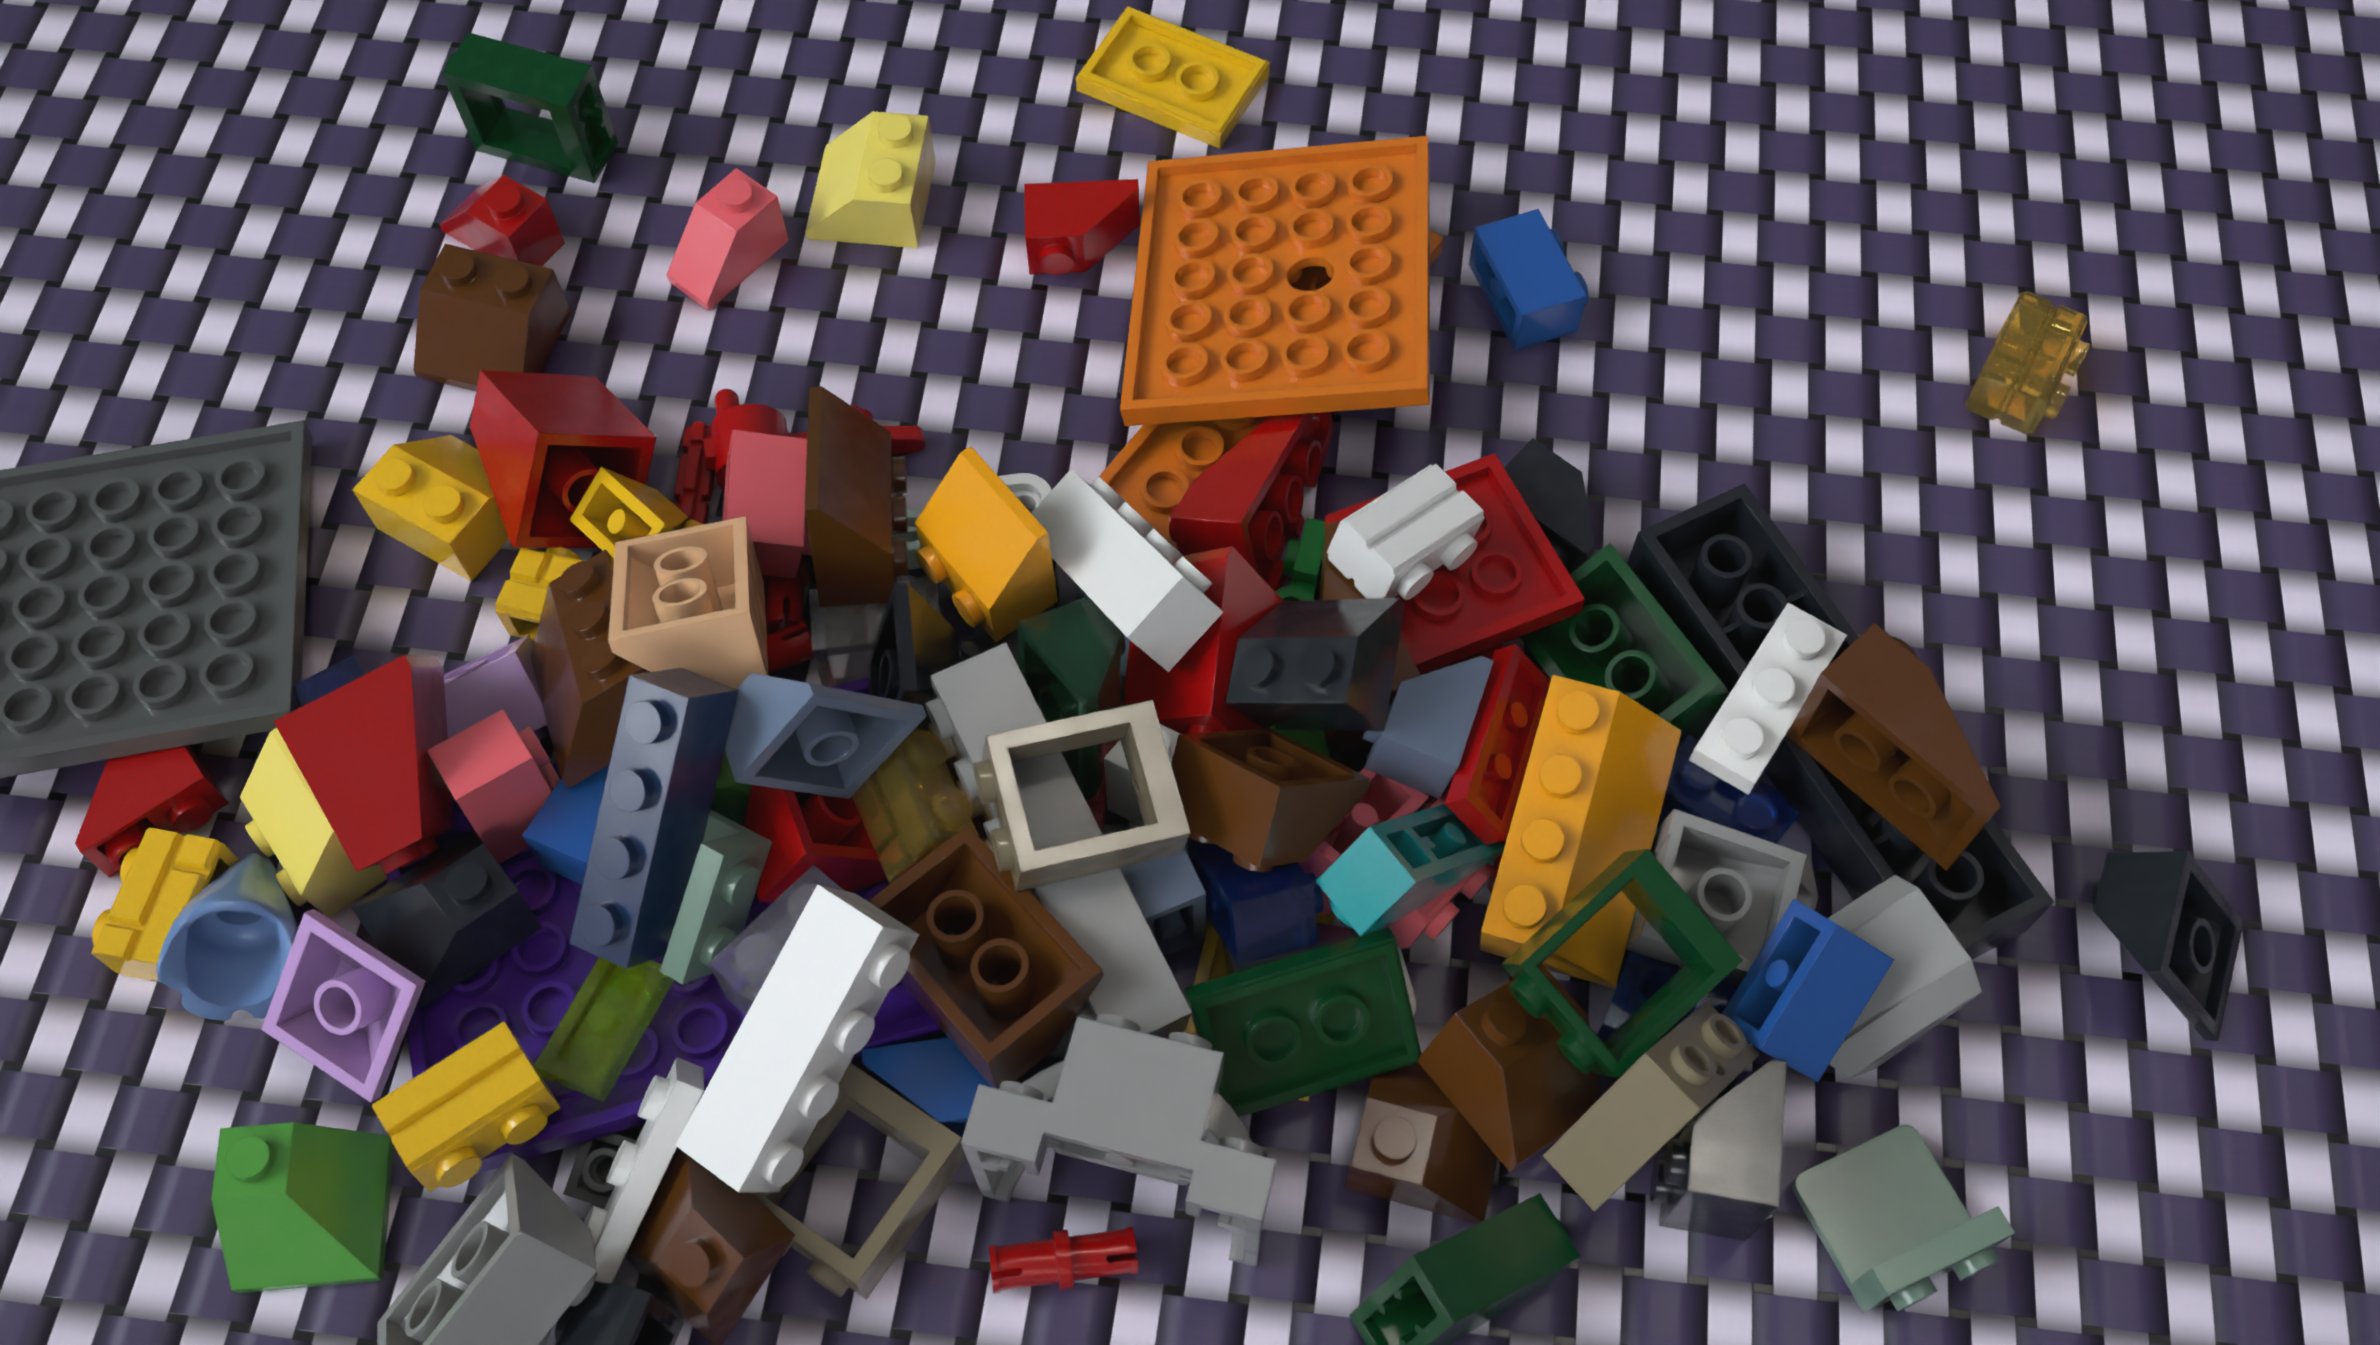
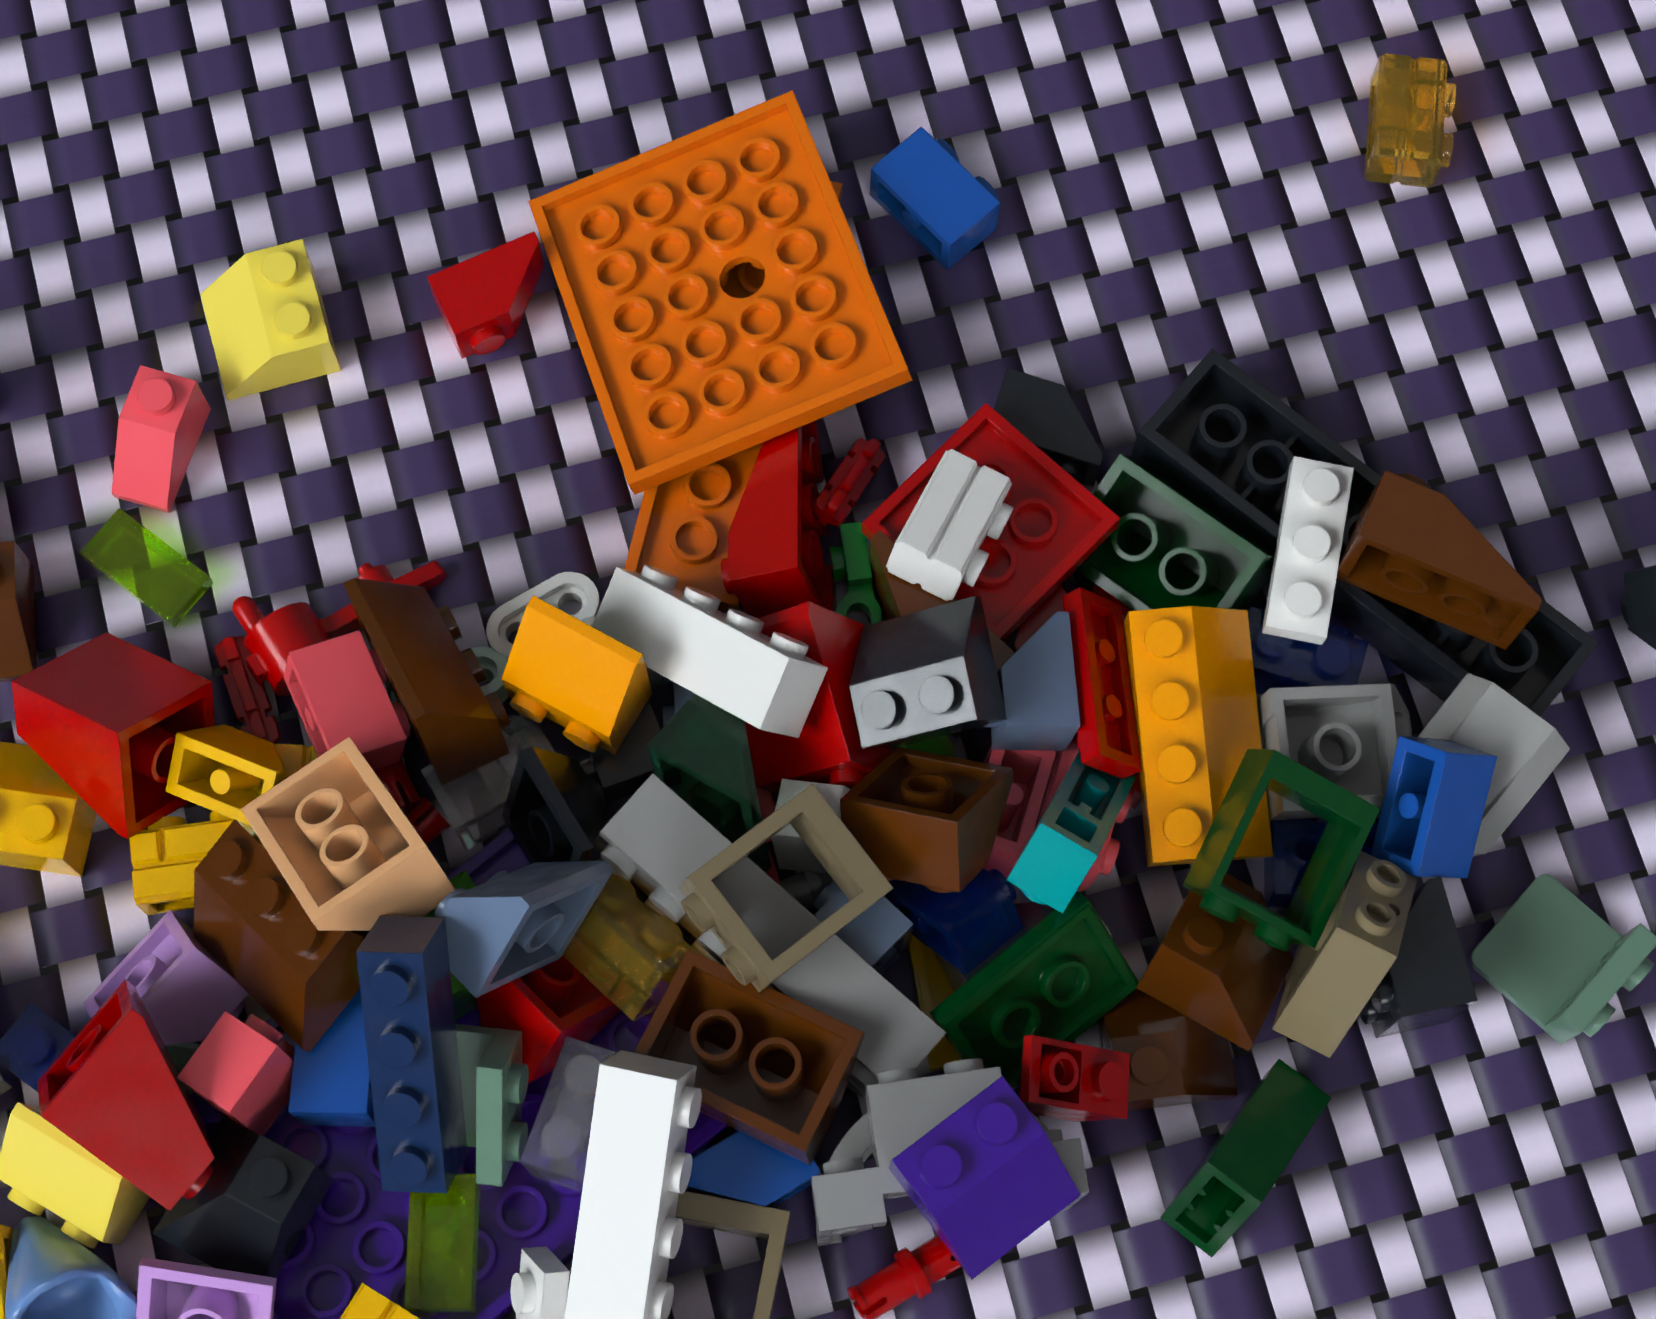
camera: 25 degrees left, 10 degrees up
yellow tile [1076,6,1270,149] -> none
none -> clear neon green tile [79,508,213,628]
none -> red axle [812,438,886,527]
none -> dark purple slope [889,1076,1081,1280]
none -> red slope [1020,1035,1130,1122]

